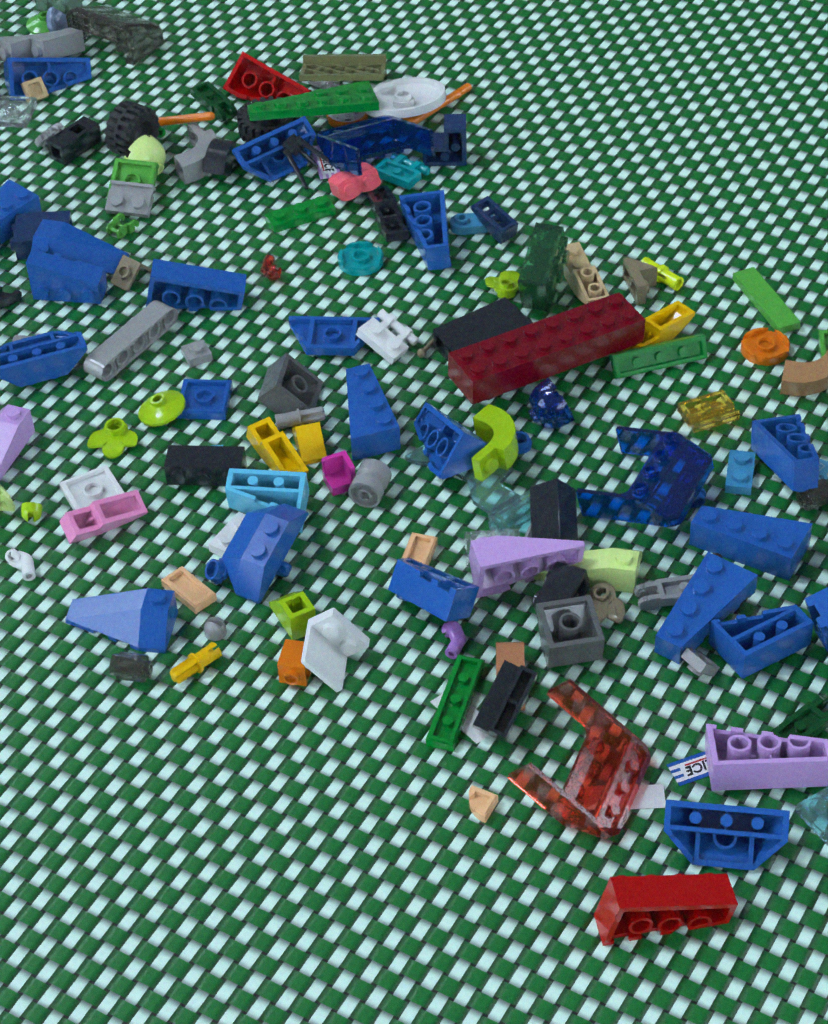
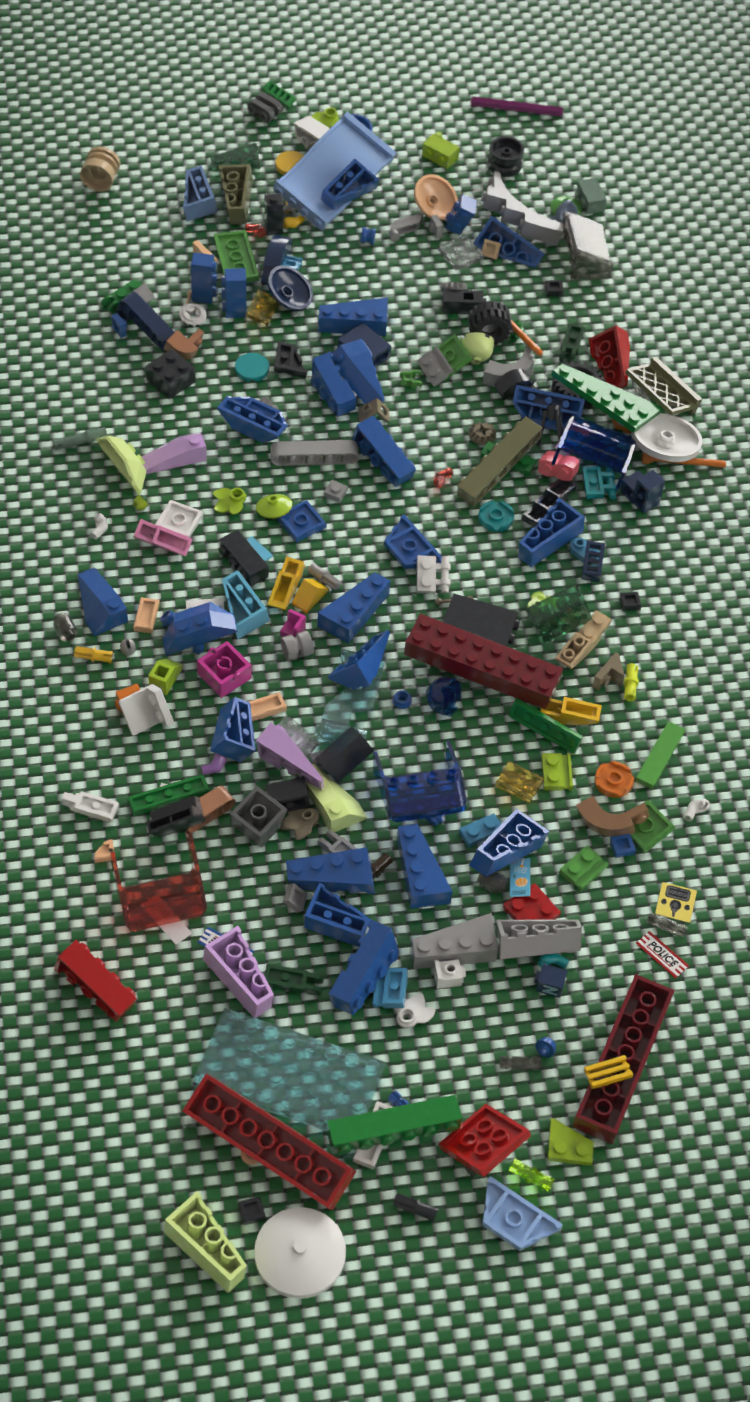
camera: 45 degrees right, 10 degrees up
dark grey slope [258,353,323,414] -> none
lime arch [471,404,519,481] -> none
blue wedge [664,799,790,871] -> none
none -> white hinge [62,791,119,823]
none -> dark pink brick [197,641,252,698]
none -> olive brick [457,416,542,507]
none -> dark tan gear [468,421,496,445]
none -> lime plate [541,753,573,791]
none -> black tile [545,280,564,296]
none -> black tile [619,592,642,612]

